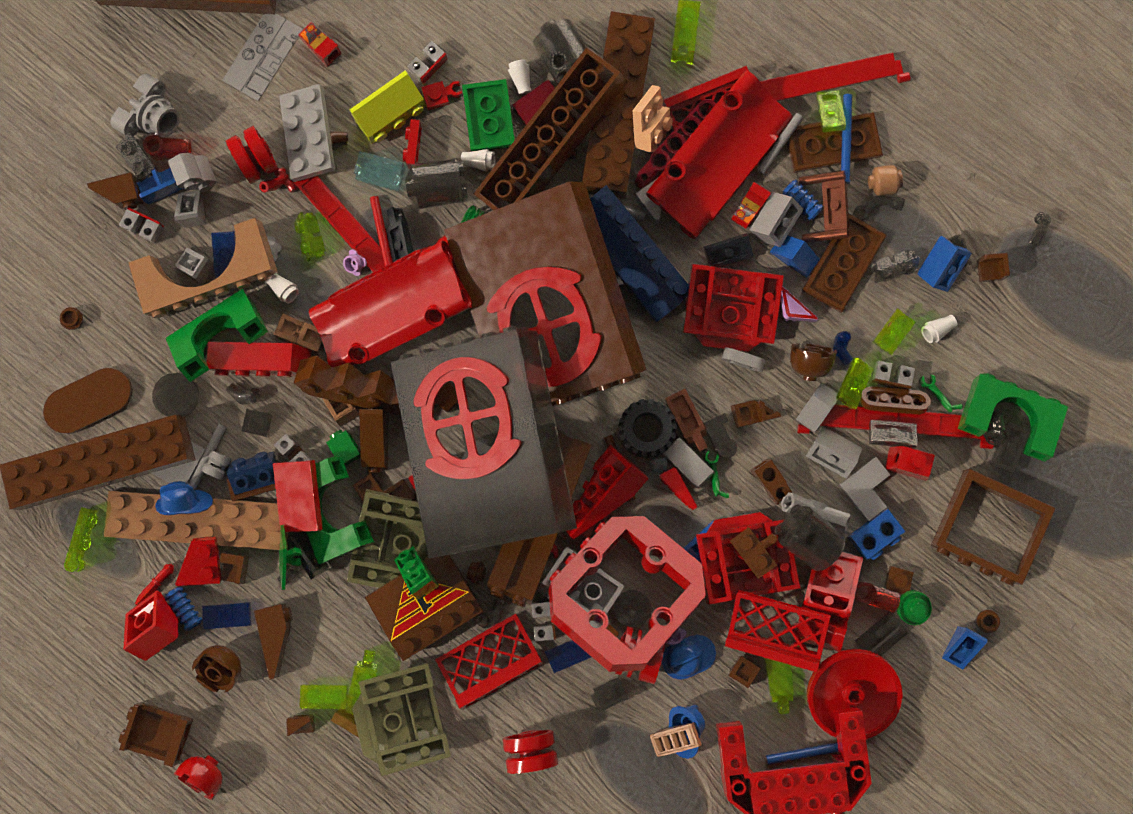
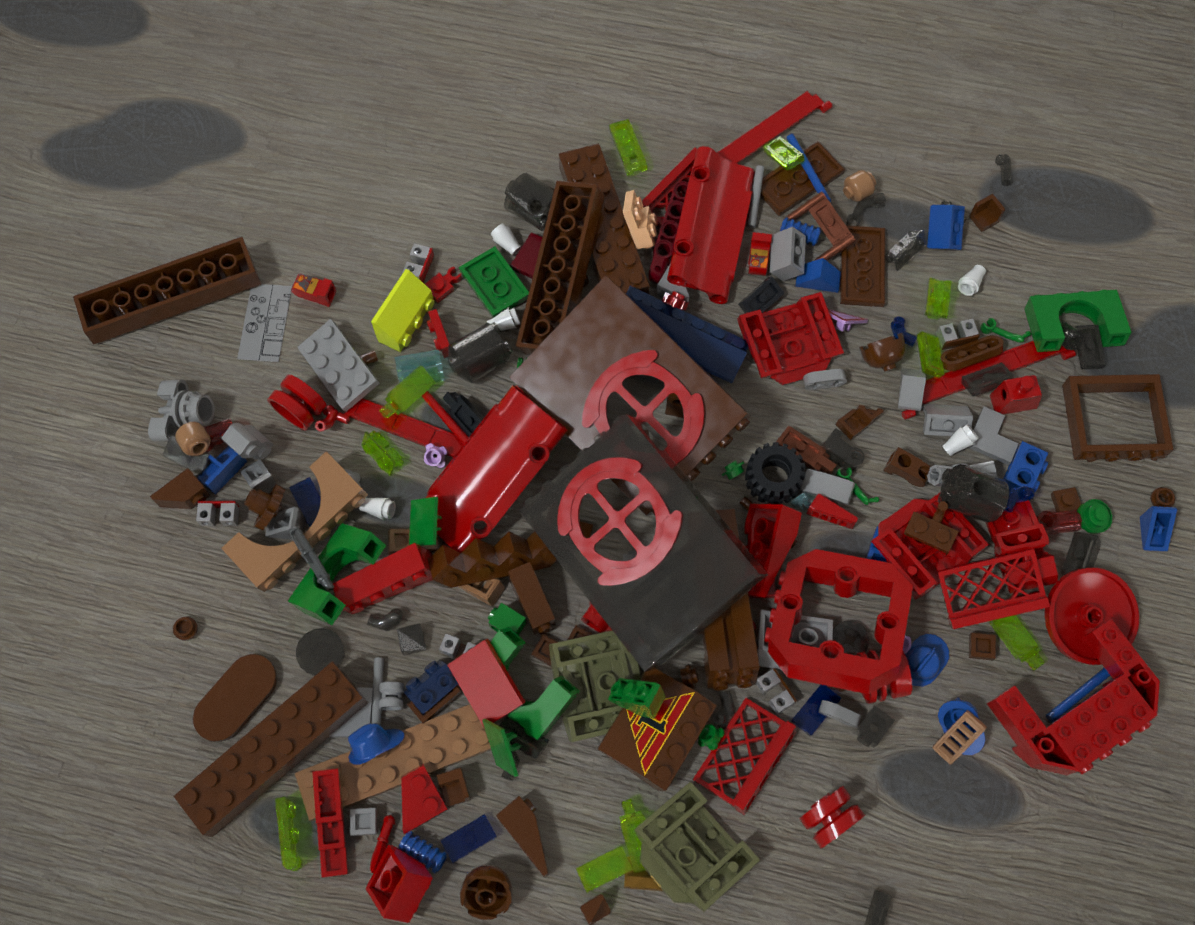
camera: 30 degrees left, 15 degrees down
none -> medium nougat head [175,422,211,456]
none -> reddish brown plant [244,484,285,530]
none -> dark grey piece [288,526,334,592]
none -> red slope [313,768,348,878]
none -> light grey plate [350,808,377,836]
none -> clear neon green hinge [379,365,436,418]
none -> green piece [409,497,442,546]
none -> red plate [662,291,689,311]
none -> green plate [698,724,725,750]
none -> green plate [721,460,745,480]
none -> light grey beam [818,700,861,728]
none -> white cone [942,424,979,456]
none -> clear blue arm [1001,486,1035,513]

